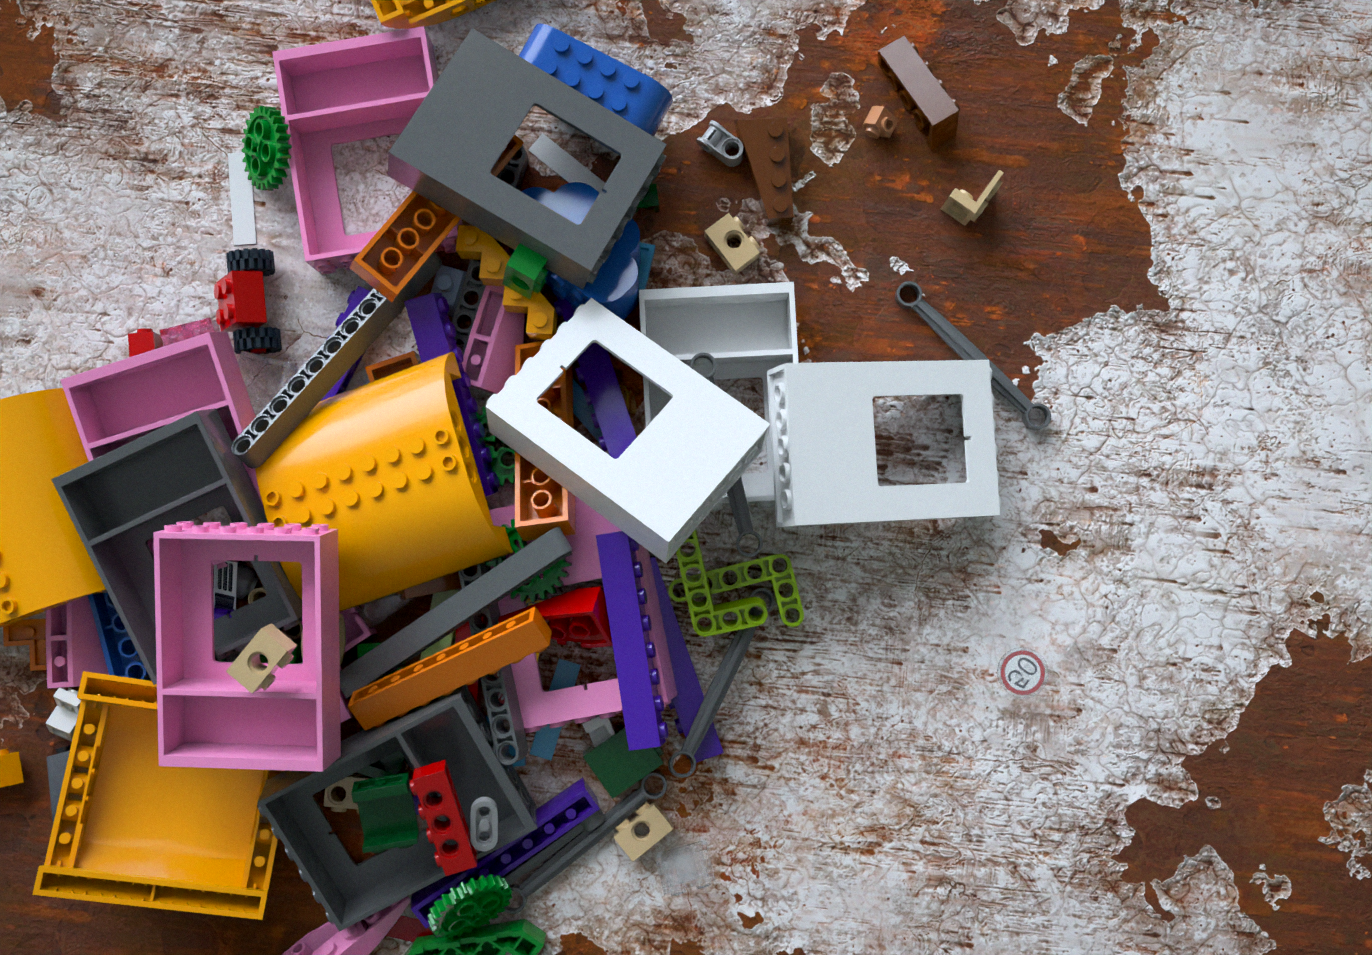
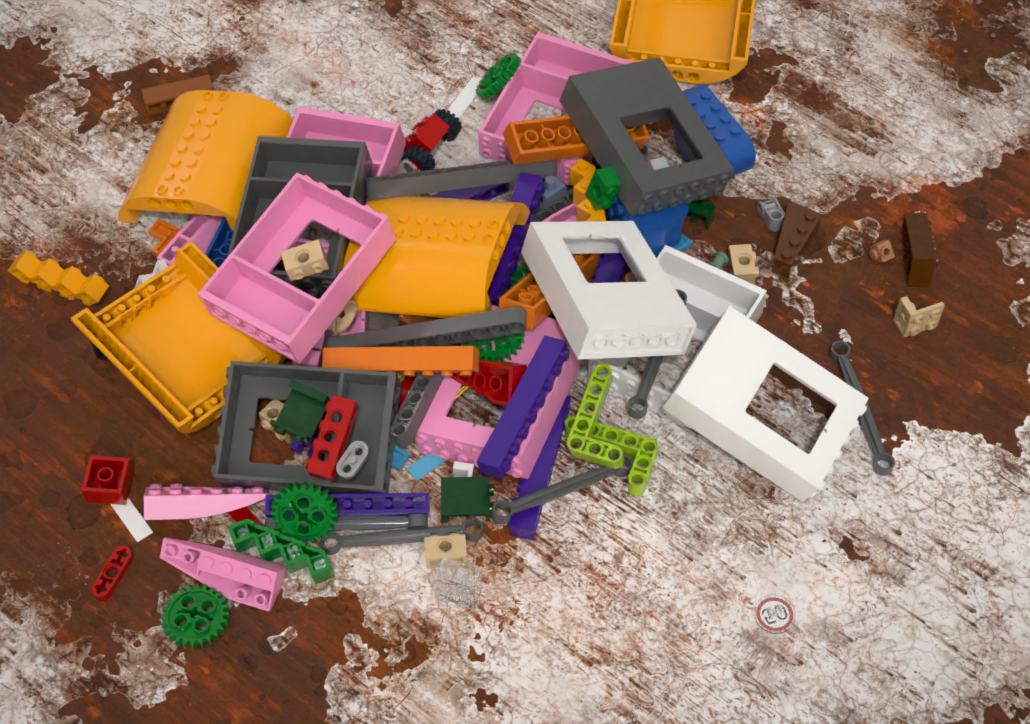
camera: 35 degrees right, 30 degrees down
none -> sand green bush [708,251,730,270]

